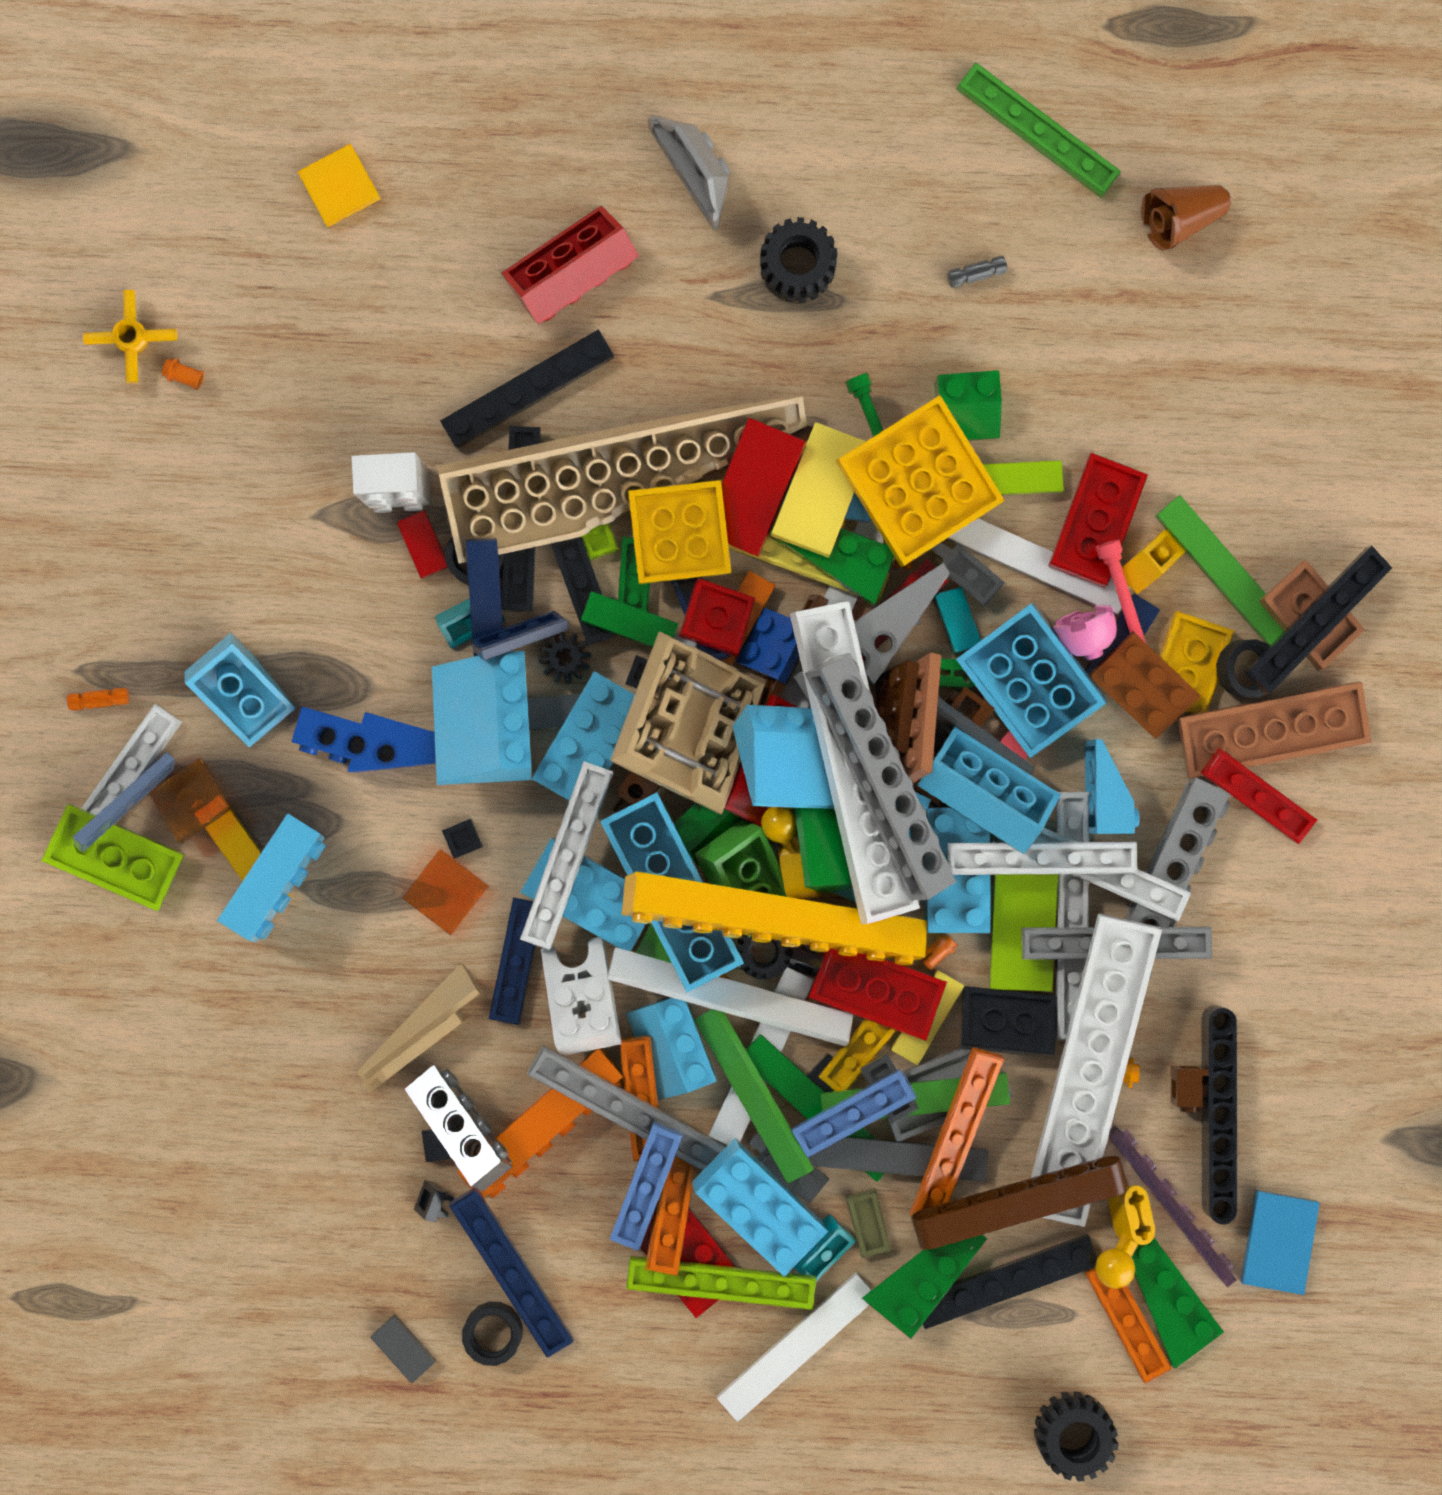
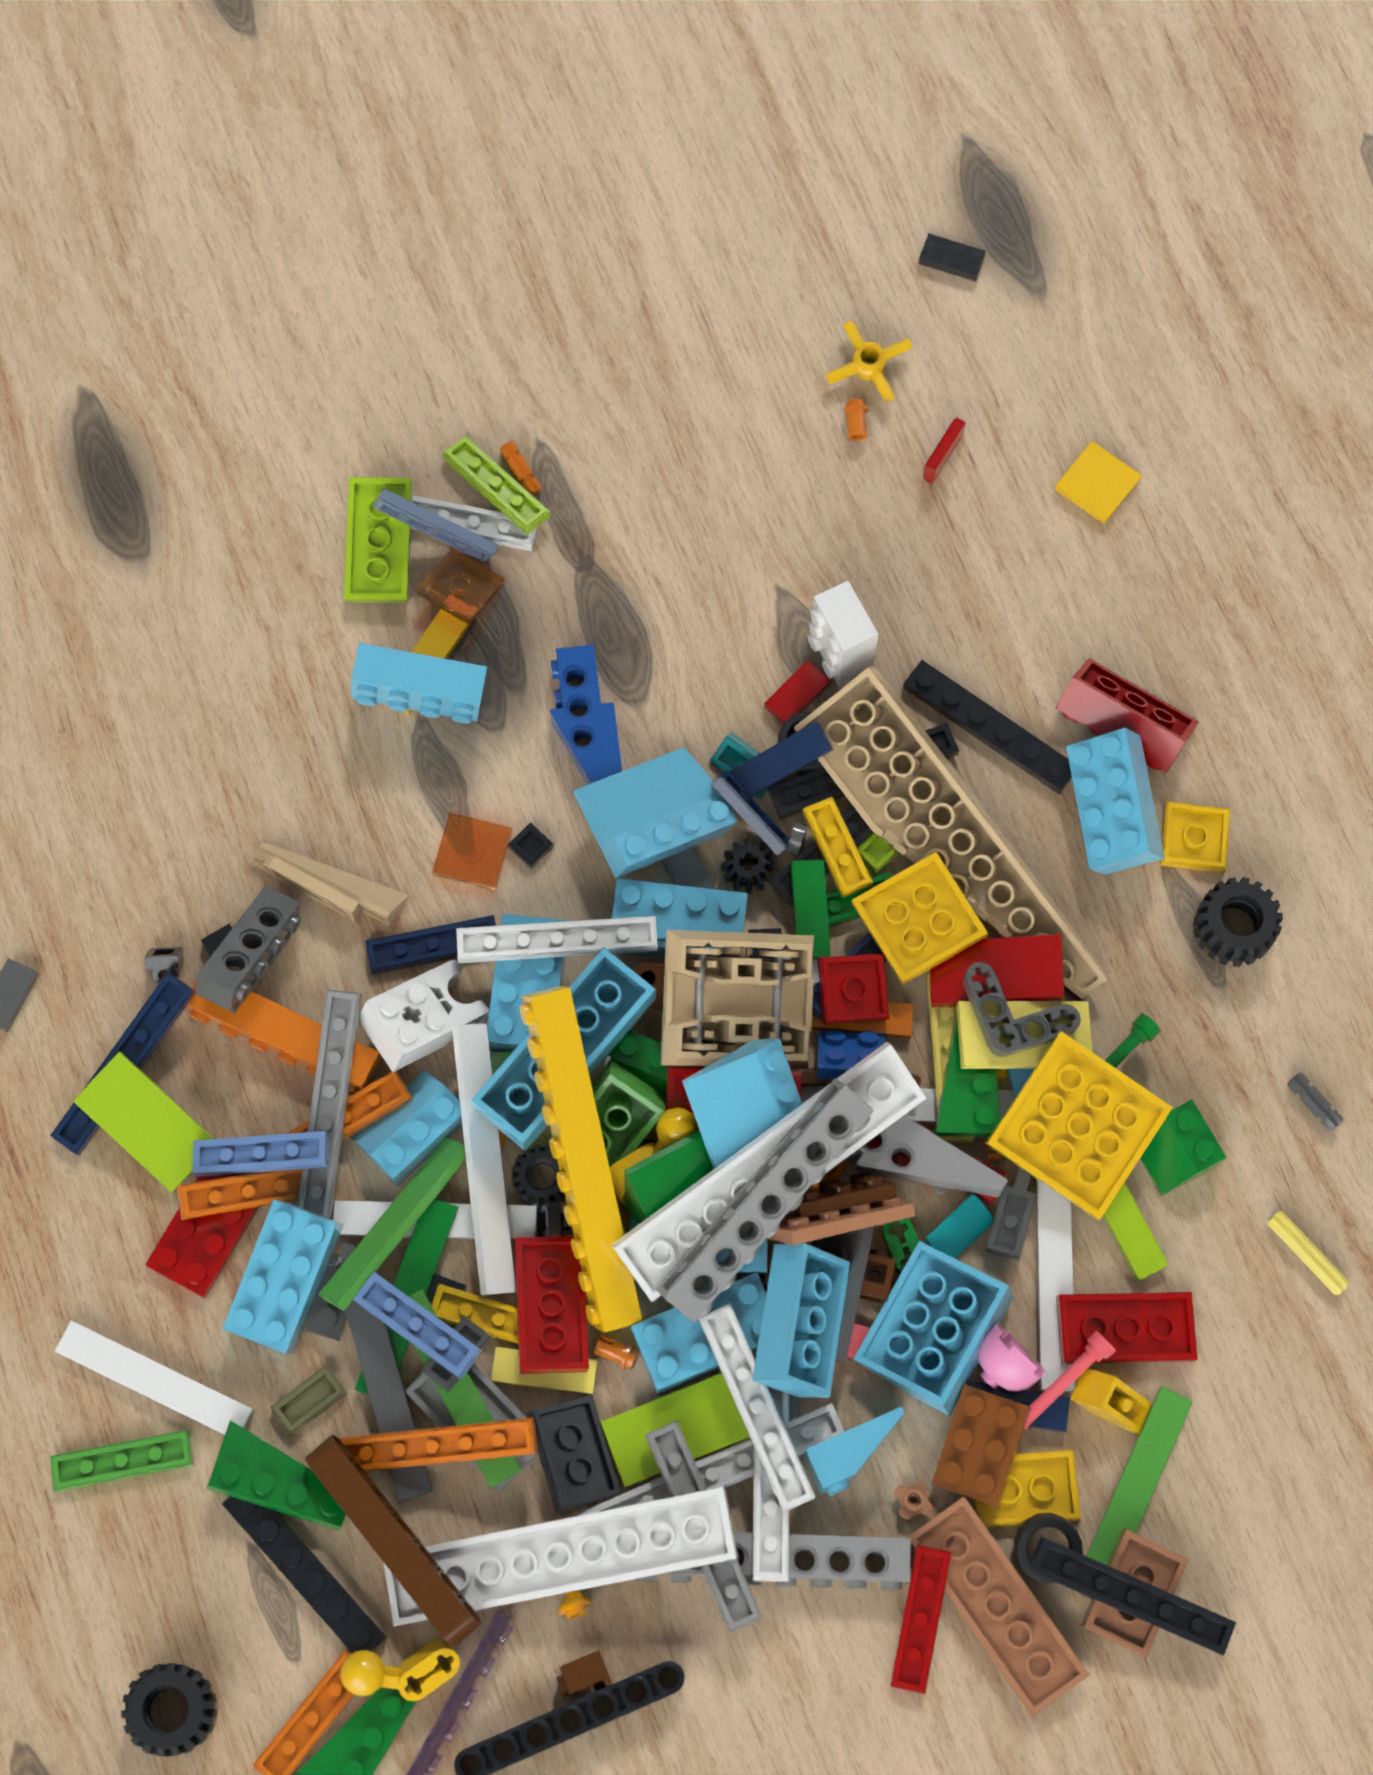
camera: 65 degrees right, 15 degrees down
medium azure slope [184,633,296,747] -> none
black tyre [462,1302,523,1366] -> none
lime tile [626,1256,816,1310] -> none
light grey wedge [648,116,730,230] -> none
teal slope [793,1214,857,1282] -> none
none -> bright green tile [50,1430,194,1492]
none -> lime tile [73,1052,215,1193]
none -> lime tile [442,435,550,535]
none -> dark grey tile [787,822,808,856]
none -> yellow tile [802,797,873,898]
none -> nougat plate [894,1481,933,1520]
none -> black tile [918,233,986,282]
none -> red tile [923,417,966,484]
none -> dark grey beam [962,962,1081,1057]
none -> medium azure brick [1066,728,1165,875]
none -> yellow tile [1160,801,1230,873]
none -> light yellow axle [1268,1211,1349,1295]

